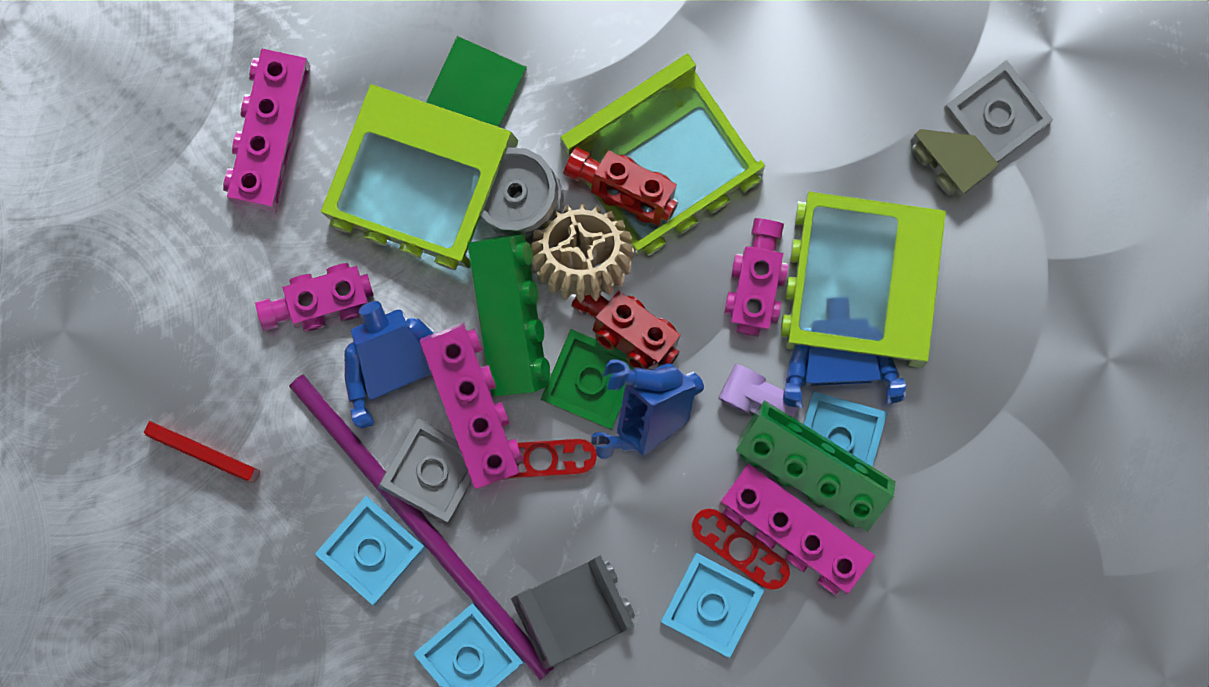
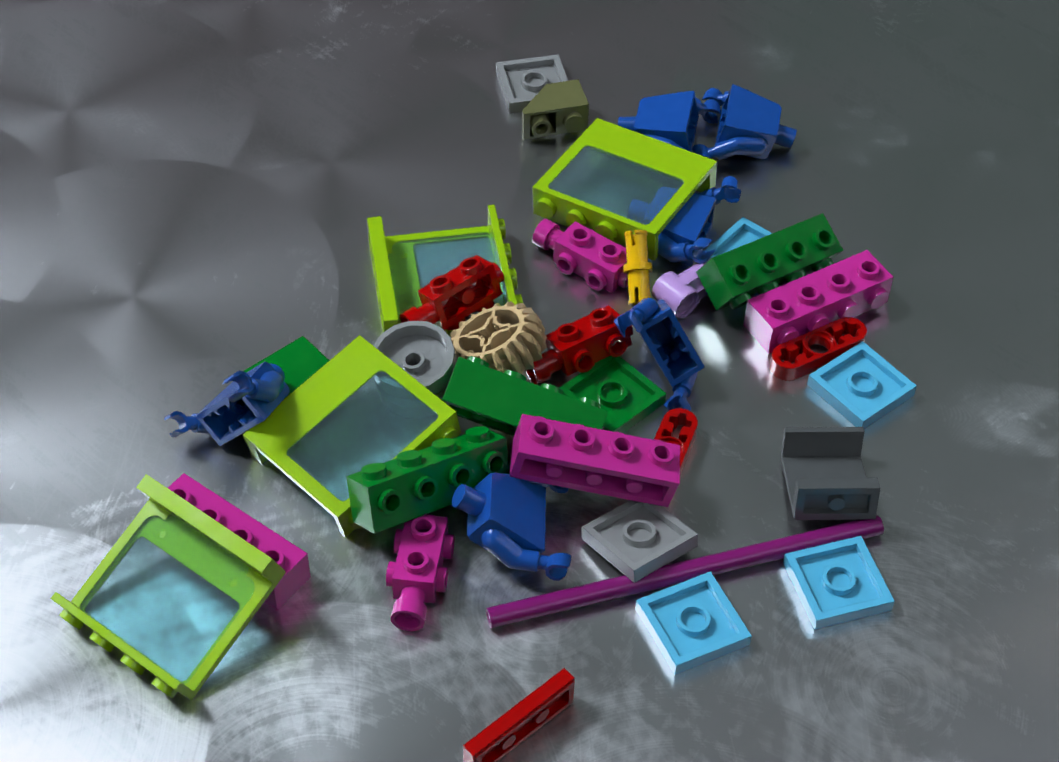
camera: 65 degrees left, 35 degrees down
none -> clear light blue panel [50,474,286,701]
none -> blue torso [164,361,290,446]
none -> green brick [346,426,510,534]
none -> blue torso [618,91,721,152]
none -> yellow pin [623,230,653,306]
none -> blue torso [692,84,797,160]

